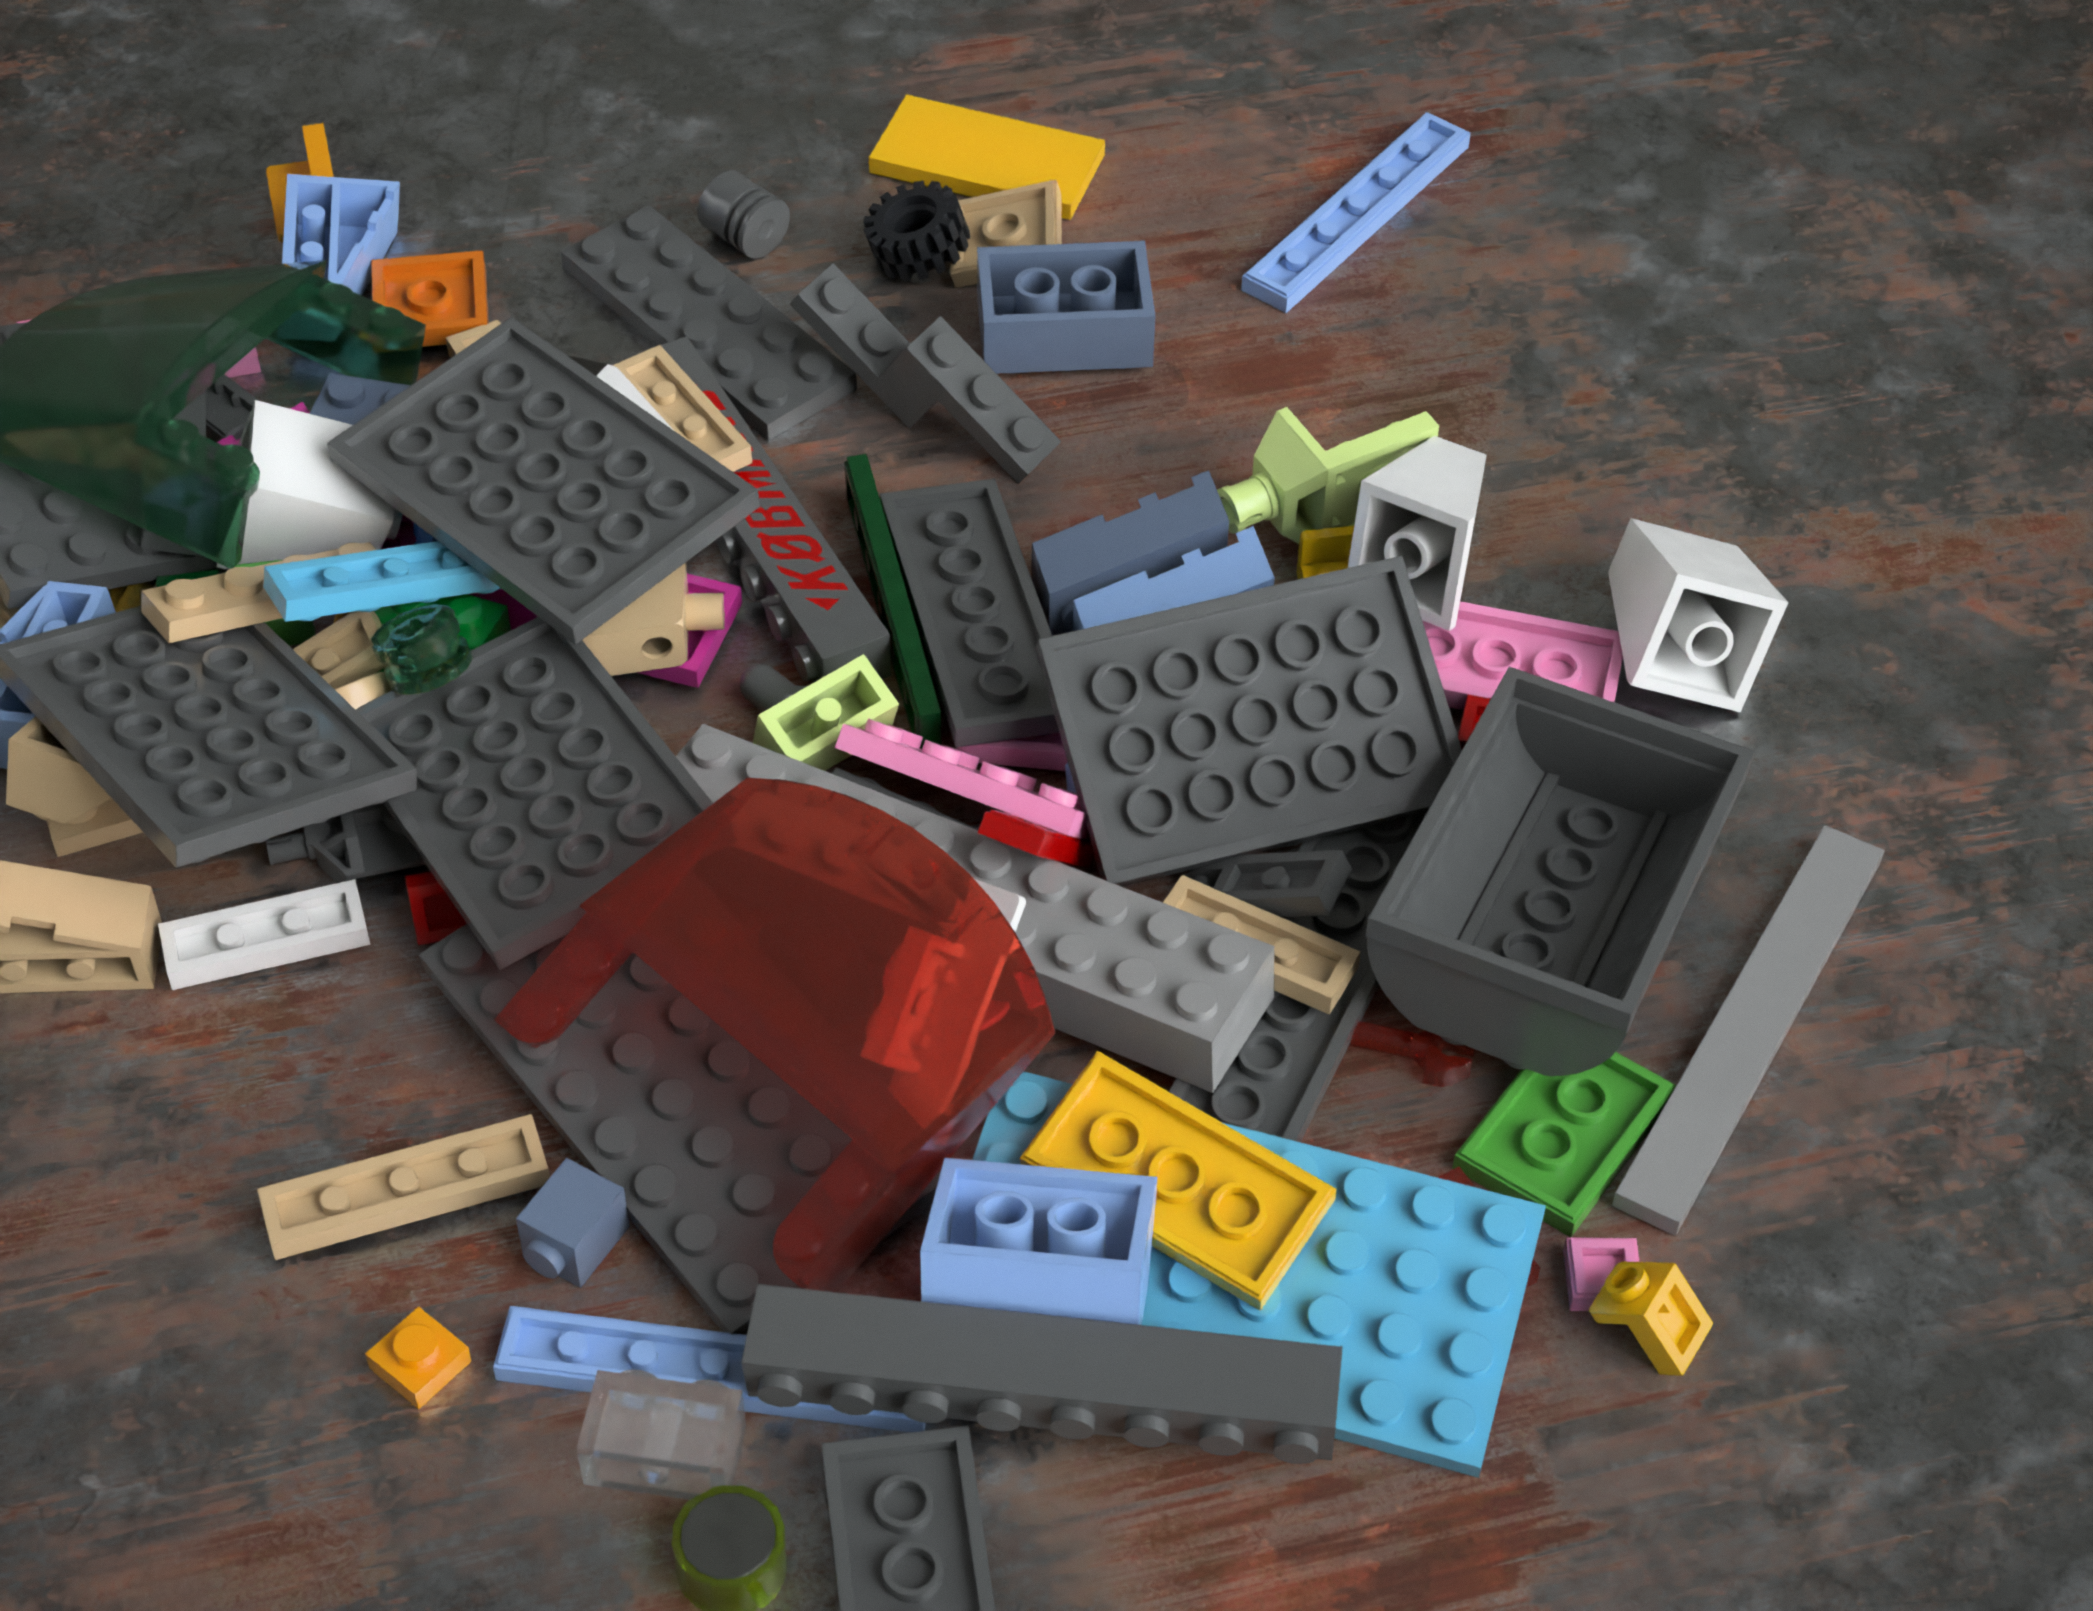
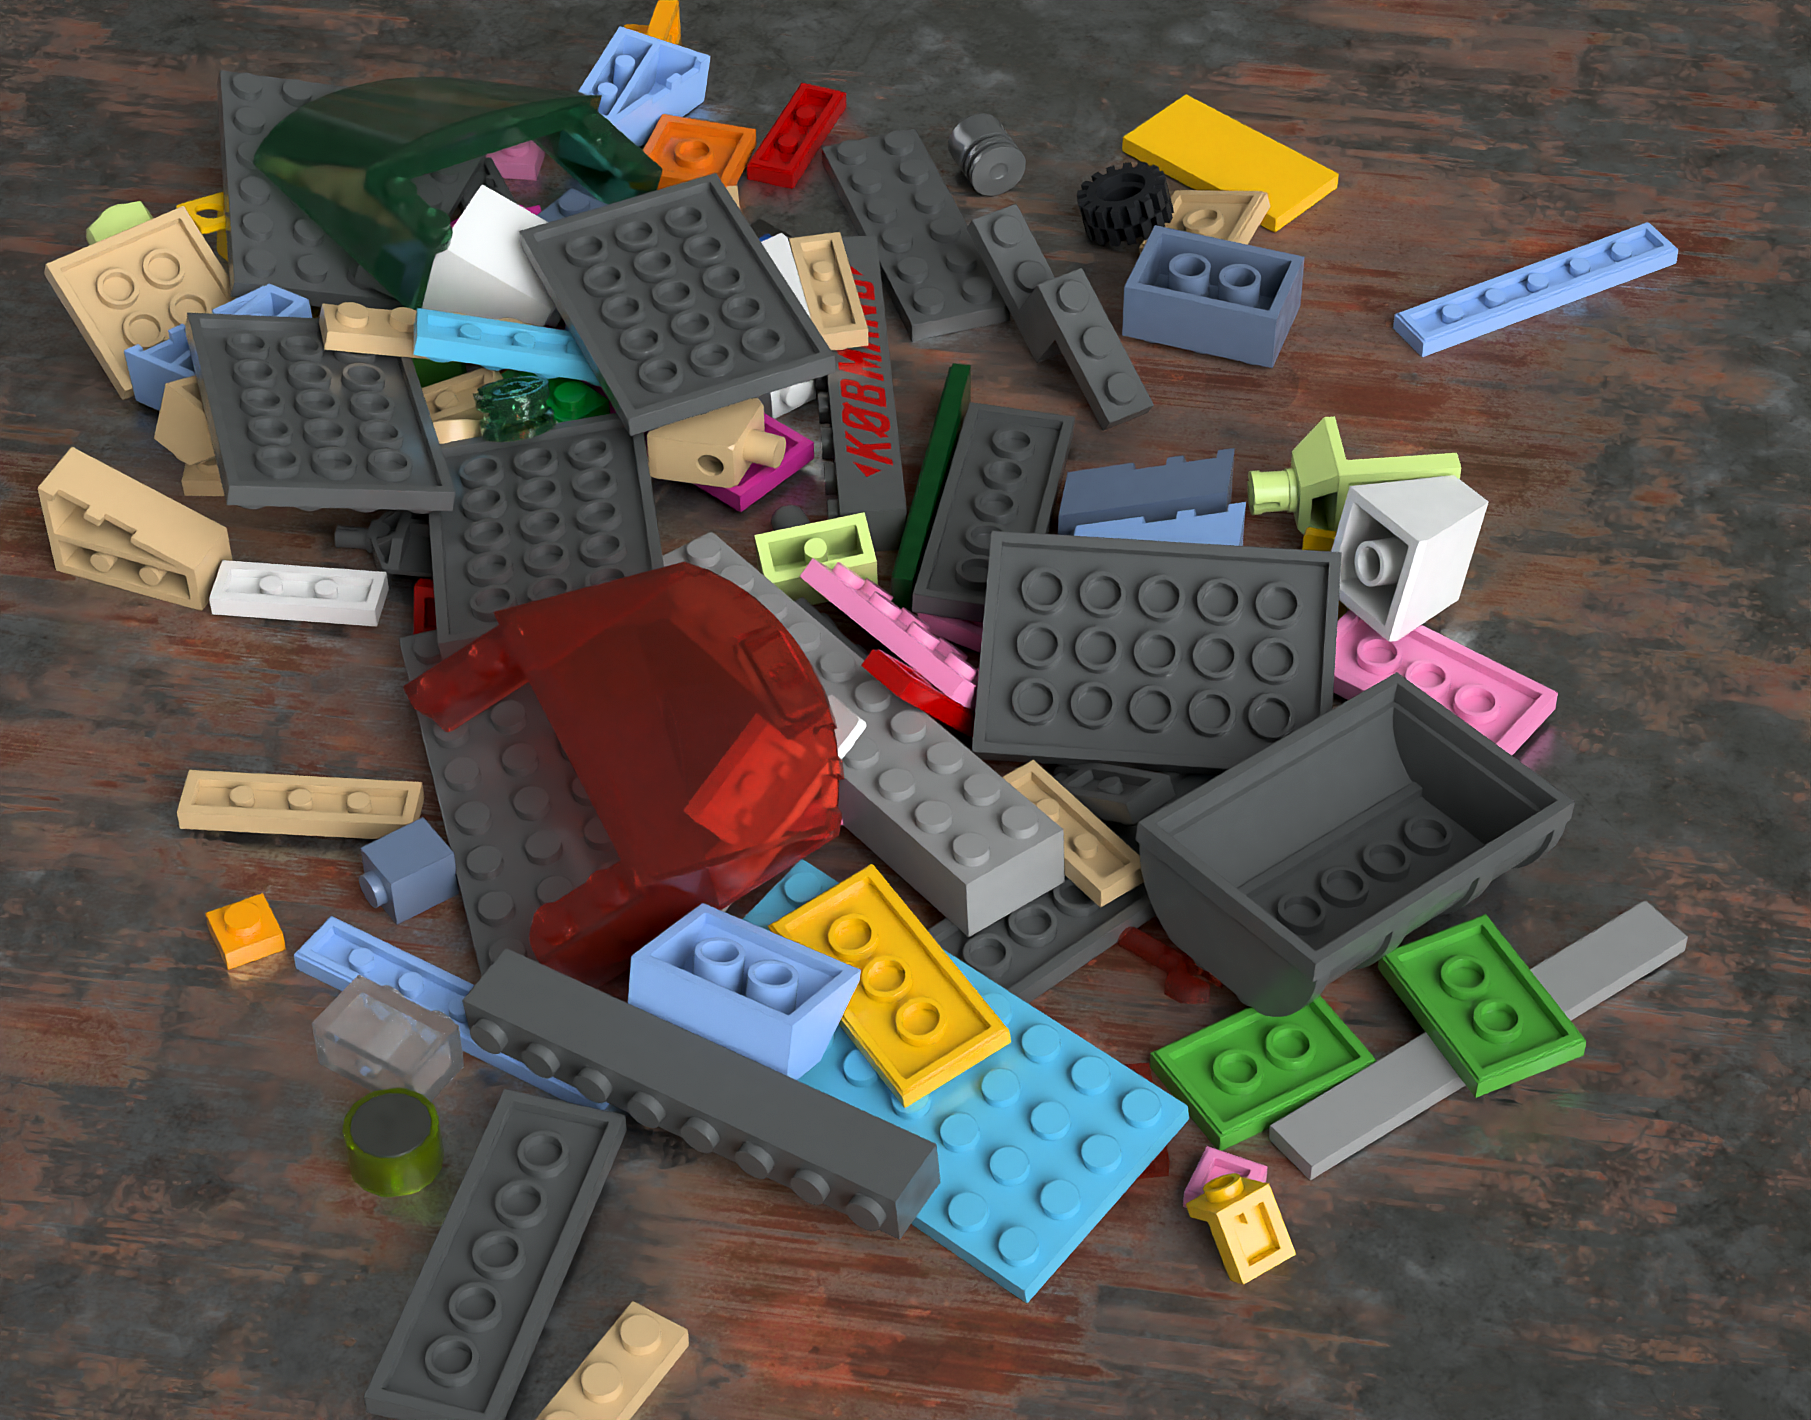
camera: 25 degrees right, 5 degrees down
white slope [1608,518,1788,712] -> none
none -> red tile [747,83,846,189]
none -> bright green tile [1378,914,1586,1098]

